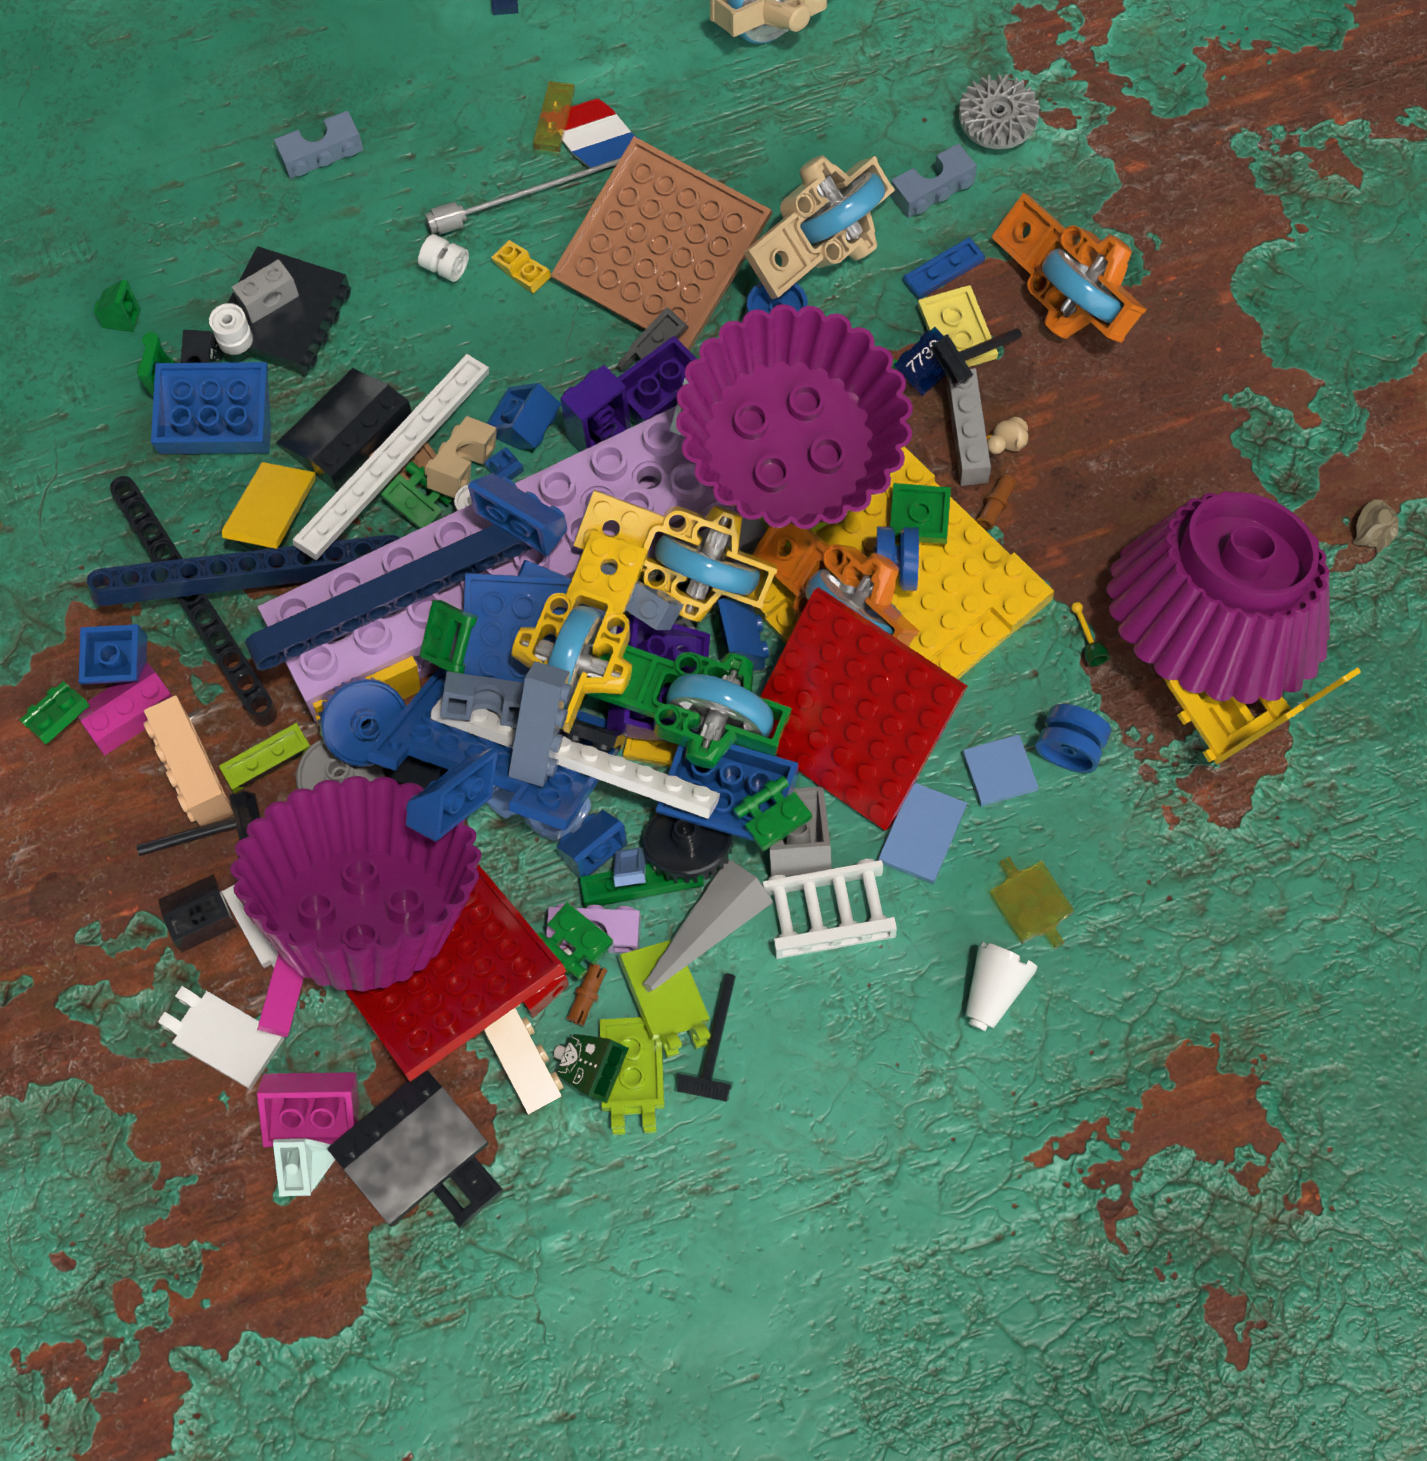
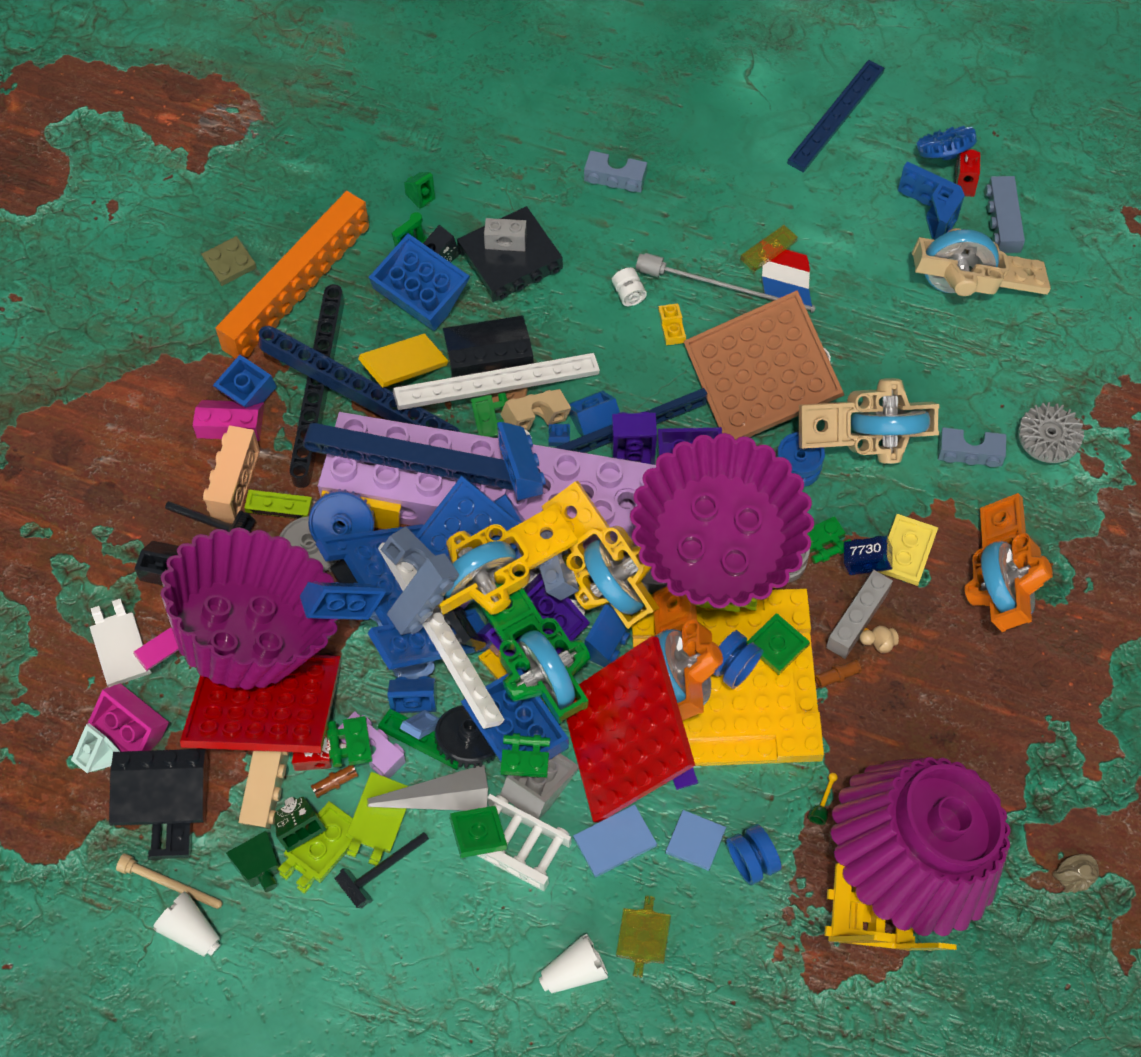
camera: 35 degrees right, 5 degrees down
green plate [19,681,90,745] -> none
white wheel [209,303,253,355] -> none
green plate [419,600,478,674] -> none
dark grey hinge [617,307,689,371] -> none
blue tile [902,237,985,300] -> none
black piece [930,328,1022,388] -> none
none -> tan piece [116,853,222,909]
none -> white cone [153,891,221,957]
none -> orange brick [215,190,369,359]
none -> dark green torso [226,831,280,892]
none -> green plate [449,805,507,858]
none -> dark blue tile [554,388,708,453]

